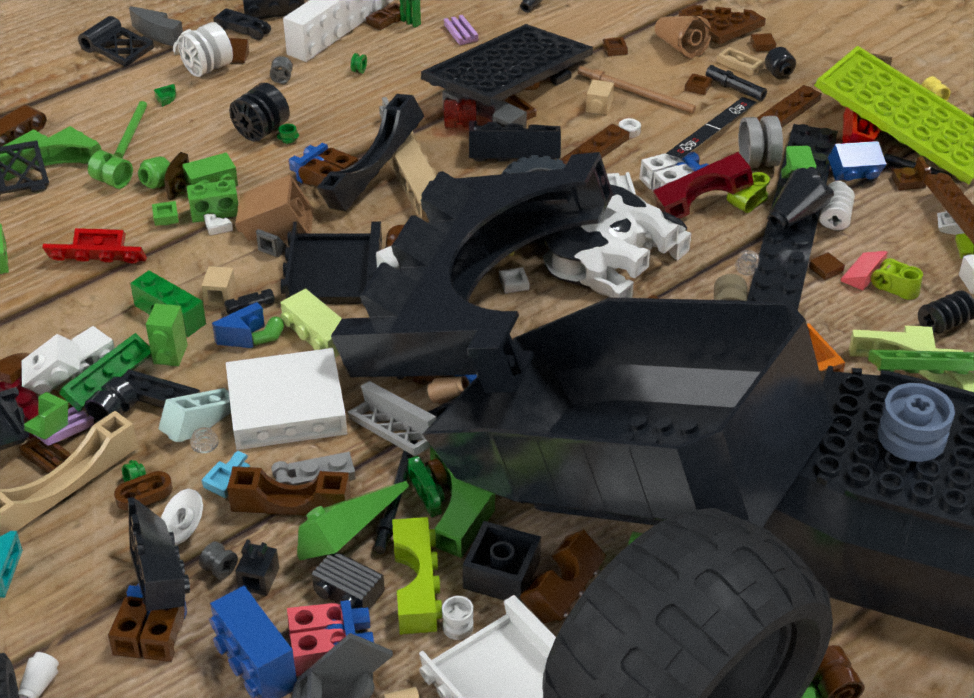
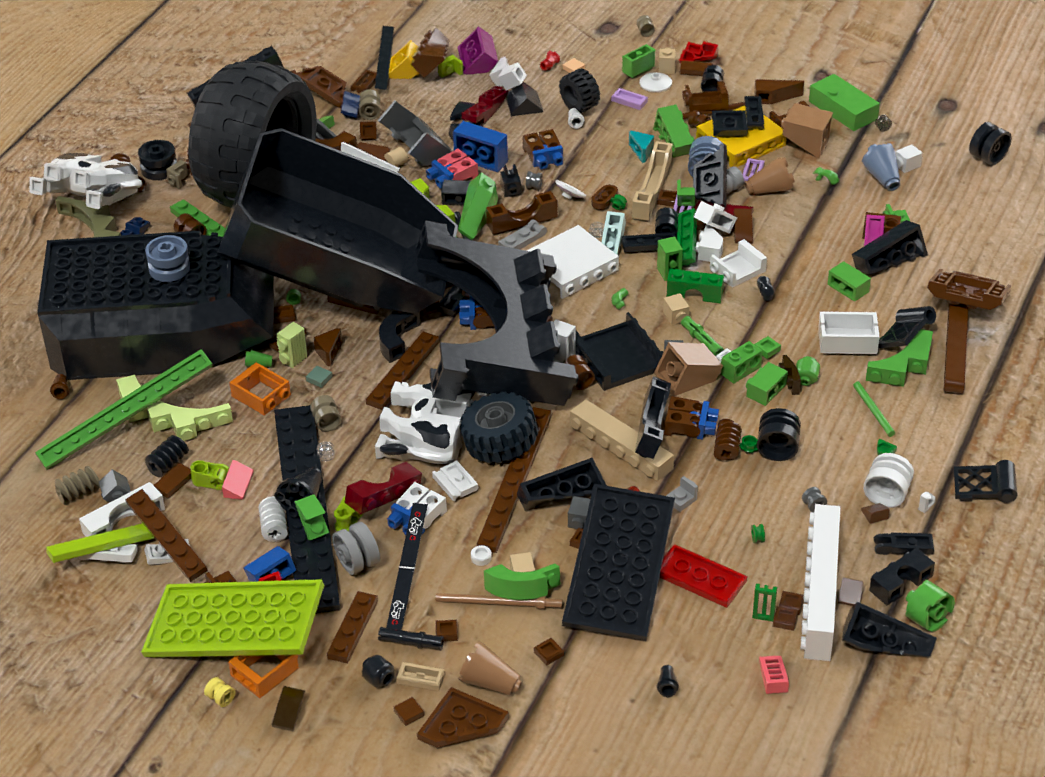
camera: 155 degrees right, 0 degrees up
red bracket [42,228,147,263] -> none
bright green wheel [88,150,133,189] -> none
black wedge [128,497,190,611] -> none
dark grey slope [129,6,183,46] -> none
medium azure plate [201,451,250,499] -> none
blue slope [212,302,265,348] -> none
black axle [224,289,275,315] -> none
yellowish green brick [280,289,342,357] -> none
lavender tile [444,15,478,45] -> none
reddish brown tile [808,252,845,280] -> none
none -> reddish brown tile [153,463,191,499]
none -> bright green arch [483,563,561,600]
none -> red tile [659,544,748,608]
none -> bright green pin [681,316,724,356]
none -> white panel [709,240,767,288]
none -> reddish brown piece [713,419,742,461]
none -> black arm [757,276,775,301]
none -> white piece [818,312,879,354]

